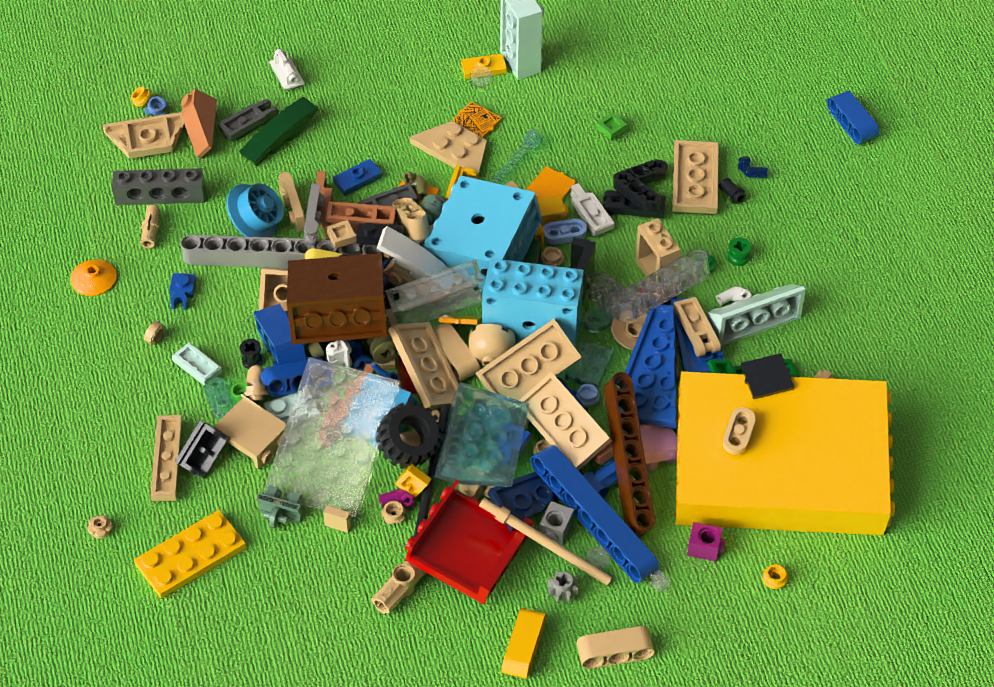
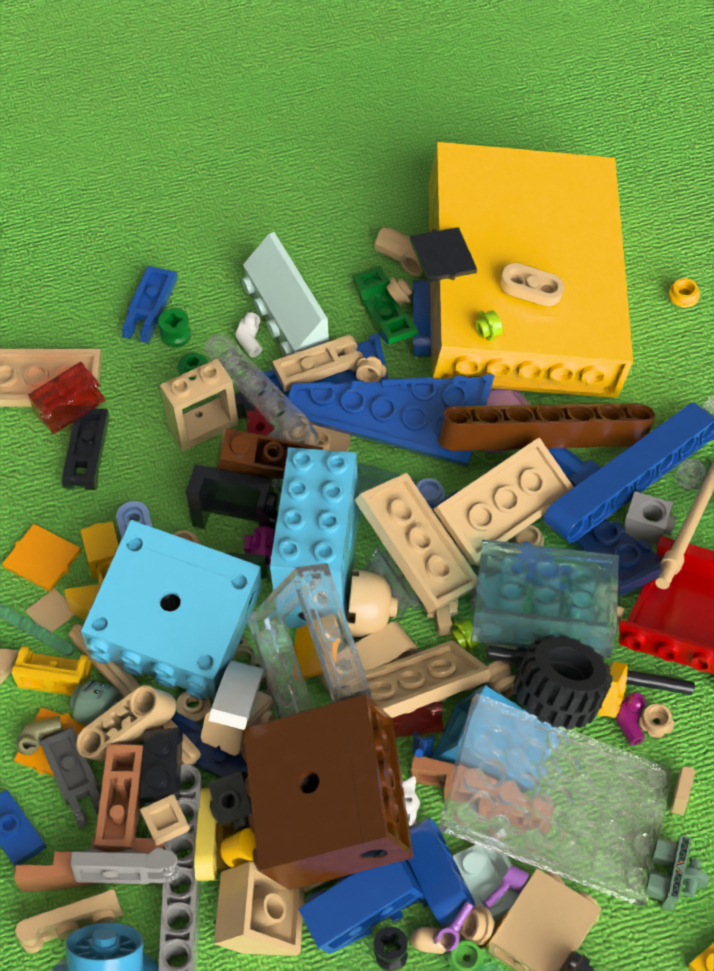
camera: 90 degrees left, 5 degrees up
white hinge [570,183,614,237] -> none
black beam [613,159,668,213] -> none
magenta brick [687,522,726,562] -> none
black pin [719,178,746,204] -> none
clear blue arm [737,156,768,178] -> none
none -> clear red hinge [28,361,105,435]
none -> blue hinge [122,266,178,343]
none -> reddish brown slope [215,428,324,479]
none -> tan plate [356,356,387,382]
none -> medium lavender hand [433,901,474,952]
none -> lime plate [475,310,503,341]
none -> medium lavender hand [482,866,529,909]

